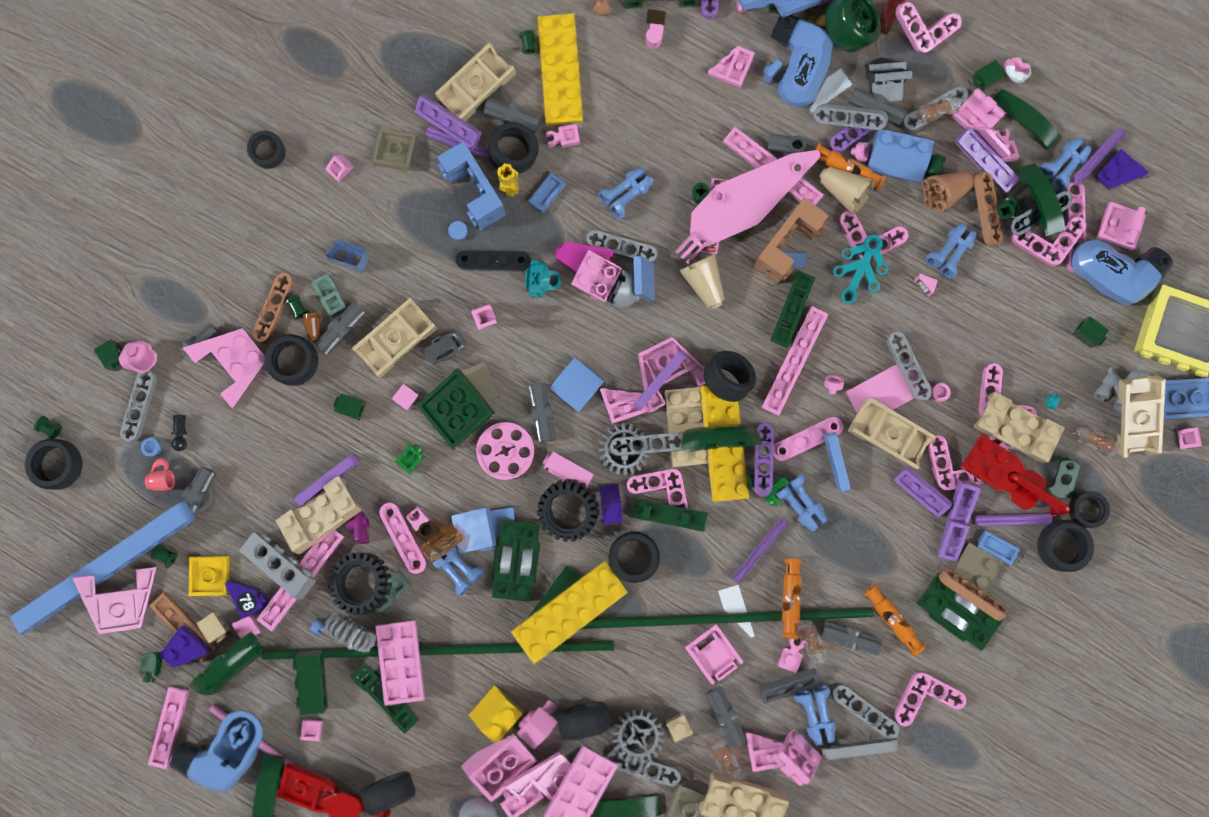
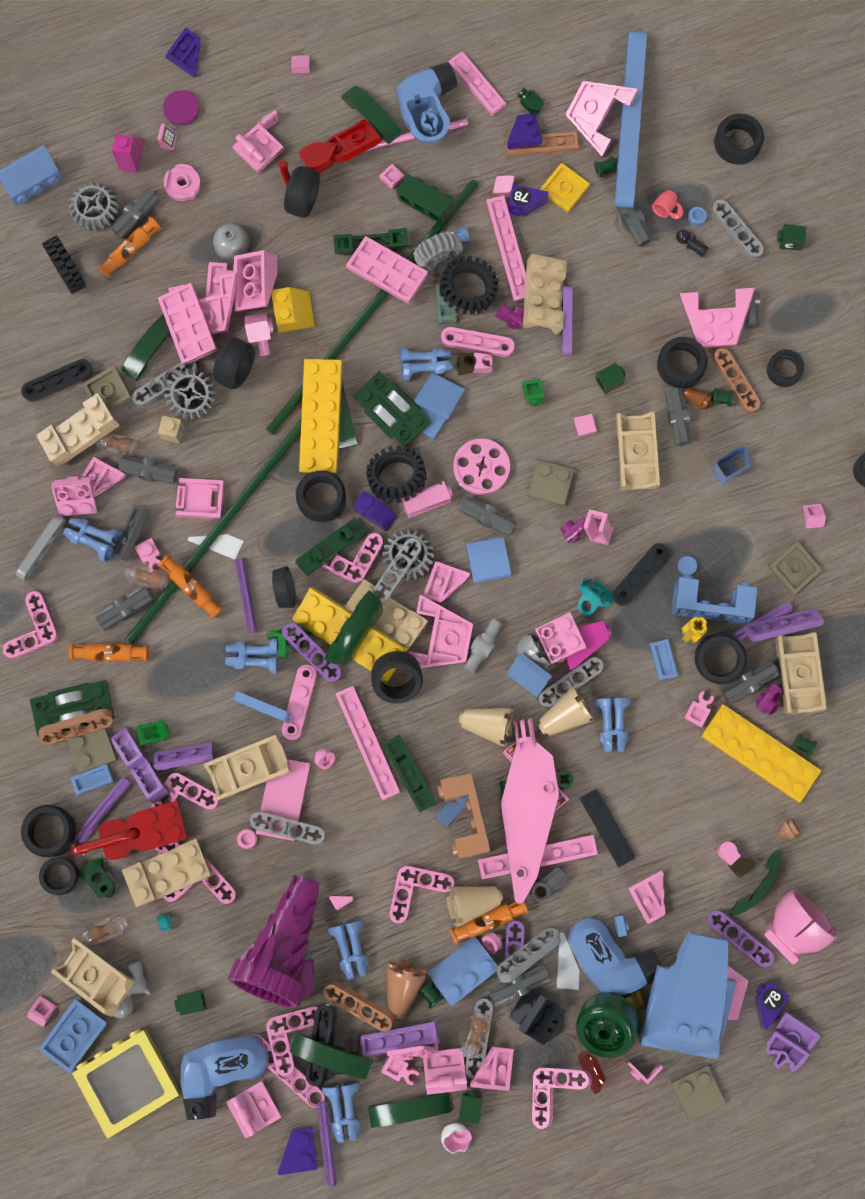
camera: 130 degrees right, 5 degrees down
dark green bush [34,416,62,439] -> none
bright pink hair [119,340,157,373] -> none
dark green brick [189,631,262,696] -> none
tan brick [196,611,232,644] -> none
light grey brick [239,532,317,600] -> none
sand green slope [311,273,347,316] -> none
dark green plate [416,368,495,450] -> none
clear orange tile [420,524,463,564] -> none
dark grey piece [424,330,466,365] -> none
medium lavender beam [633,349,688,411] -> none
light grey beam [831,684,899,739] -> none
teal plant [833,235,888,304] -> none
dark green bush [997,196,1019,219] -> none
none -> green bracket [136,719,169,746]
none -> magenta cone [227,875,320,1008]
none -> black tyre [272,566,295,608]
none -> light grey pin [464,619,502,674]
none -> bright pink wing [470,1046,514,1091]
none -> tan cone [538,687,595,736]
none -> magenta plate [560,516,586,543]
none -> black plate [579,789,636,868]
none -> magenta plate [756,683,784,715]
none -> black tyre [767,349,804,387]

